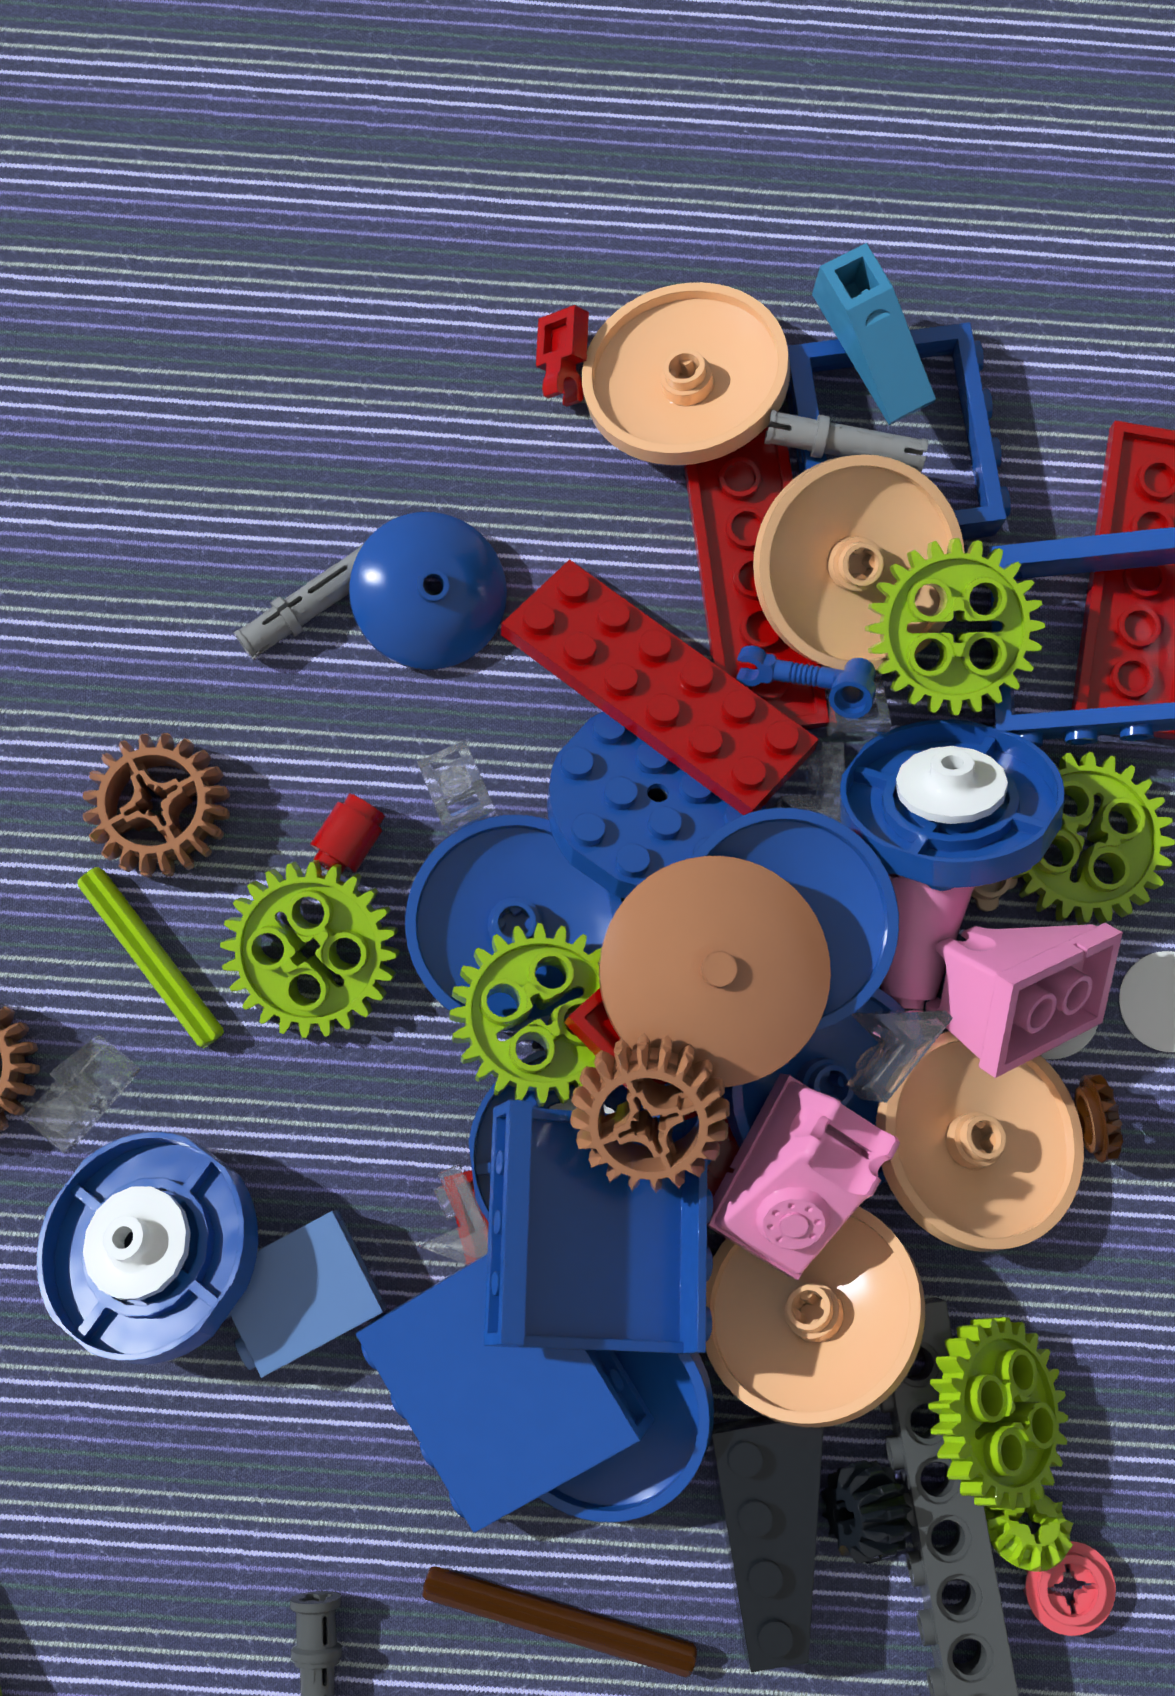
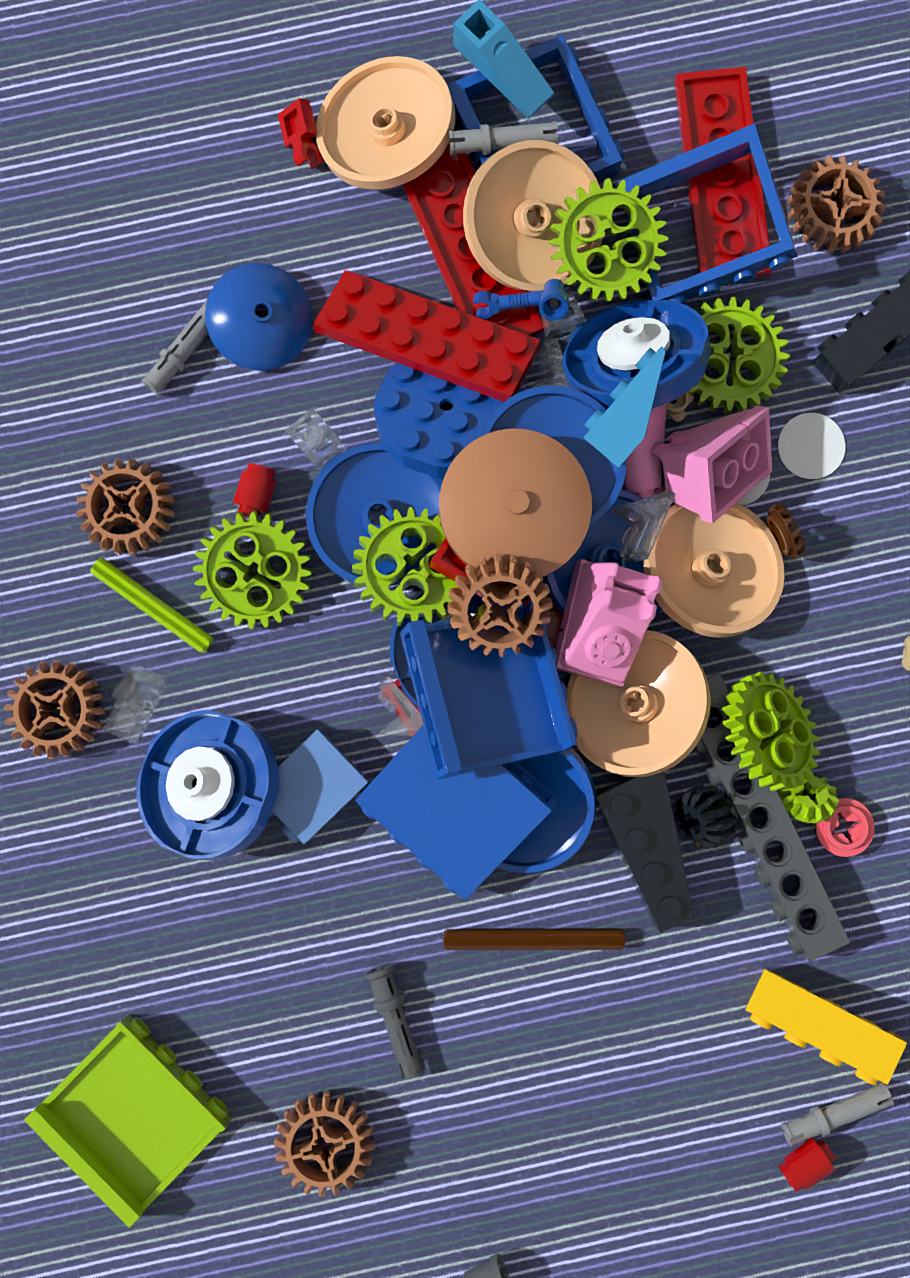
camera: 10 degrees left, 5 degrees up
none -> dark azure slope [583,346,666,468]

